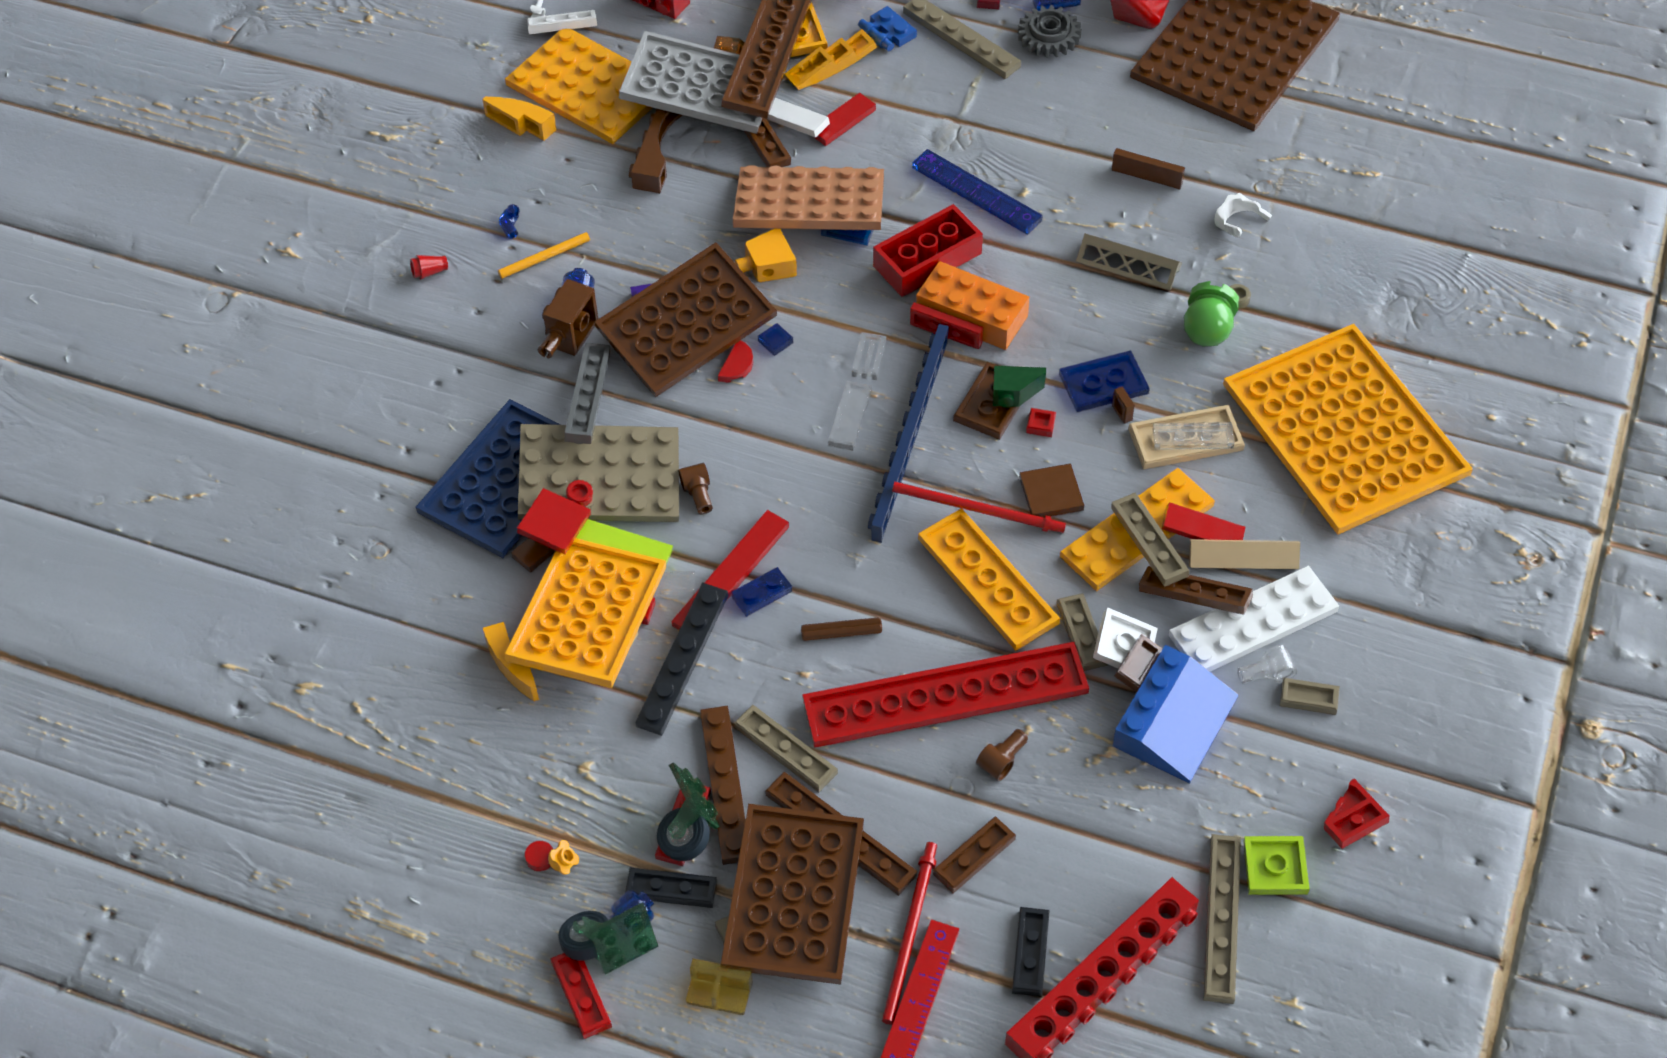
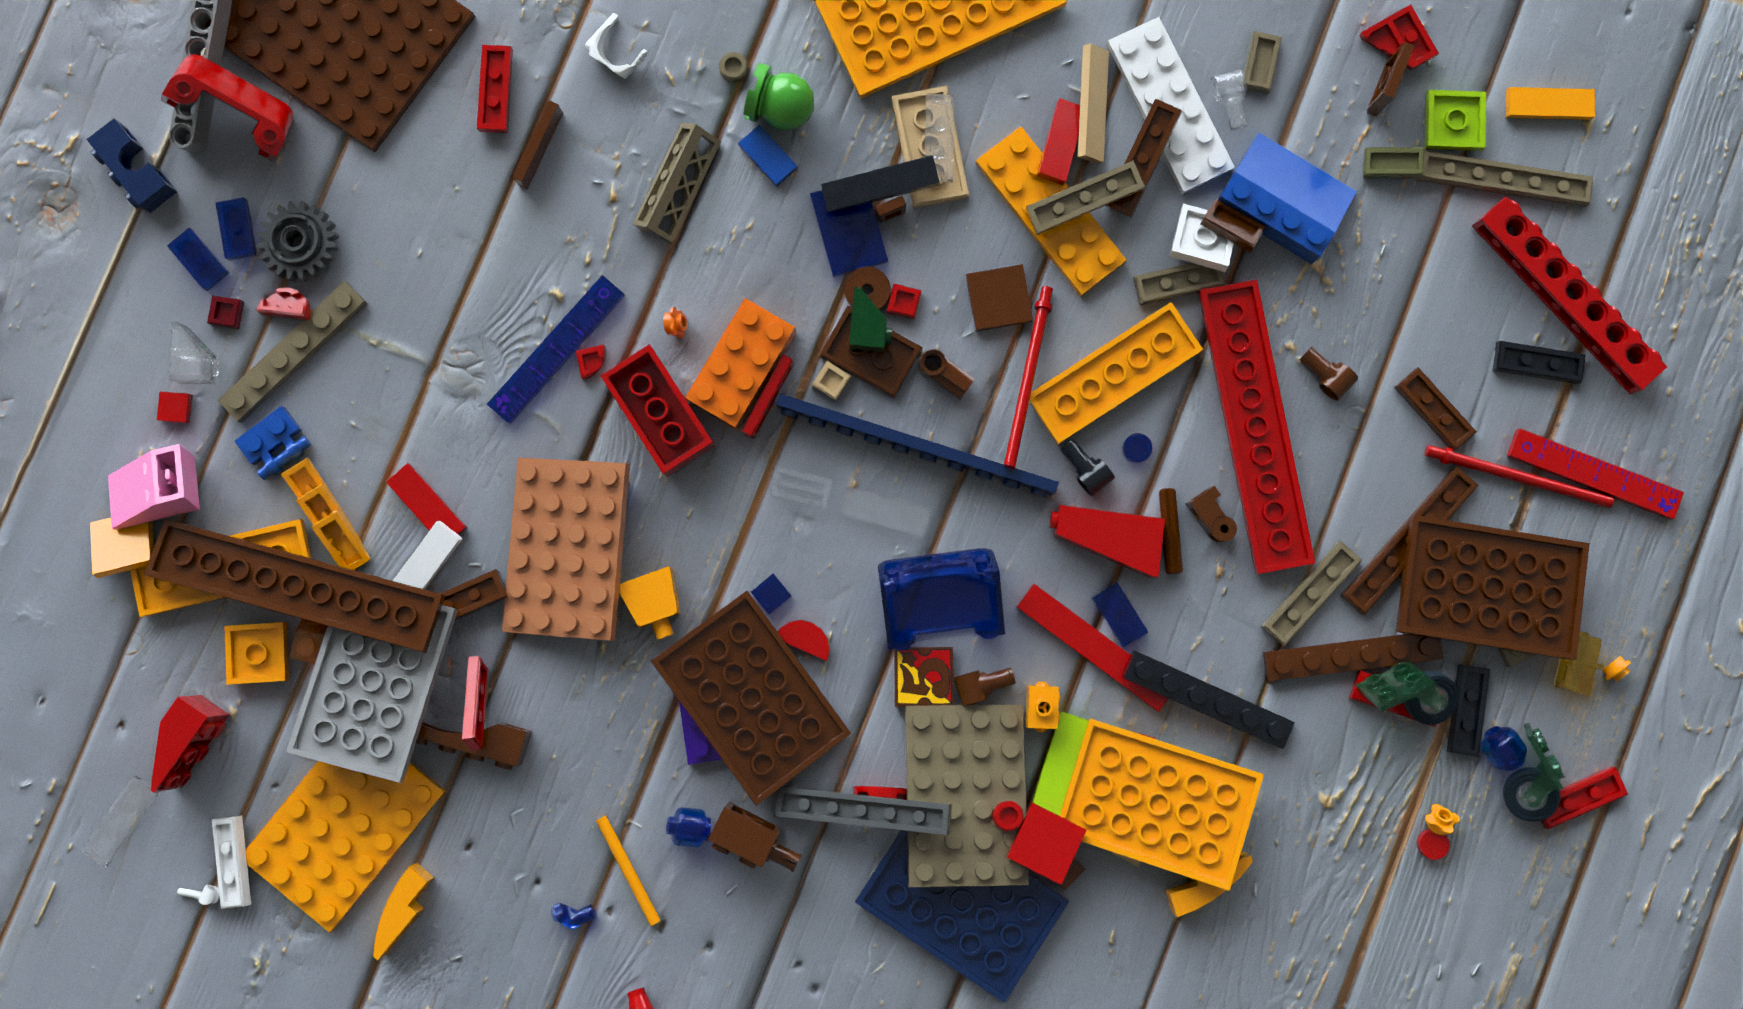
camera: 90 degrees left, 30 degrees up
none -> light orange plate [224,622,289,685]
none -> tile [255,287,311,320]
none -> tile [462,656,488,751]
none -> red plate [477,45,513,133]
none -> red tile [576,344,606,380]
none -> orange plate [663,307,687,339]
none -> blue tile [738,125,798,187]
none -> tan tile [812,361,852,401]
none -> black tile [821,155,940,214]
none -> reddish brown piece [845,267,891,310]
none -> red tile [853,786,907,800]
none -> clear blue windscreen [878,548,1005,650]
none -> tile [894,647,954,707]
none -> reddish brown piece [918,349,975,400]
none -> light orange head [1025,681,1061,732]
none -> red slope [1049,505,1165,578]
none -> black pin [1061,439,1115,497]
none -> clear blue tile [1122,433,1152,463]
none -> reddish brown leg [1185,486,1237,542]
none -> olive tile [1363,147,1425,178]
none -> reddish brown tile [1366,42,1414,116]
none -> light orange tile [1506,87,1595,120]
none -> light orange plate [1602,656,1631,682]

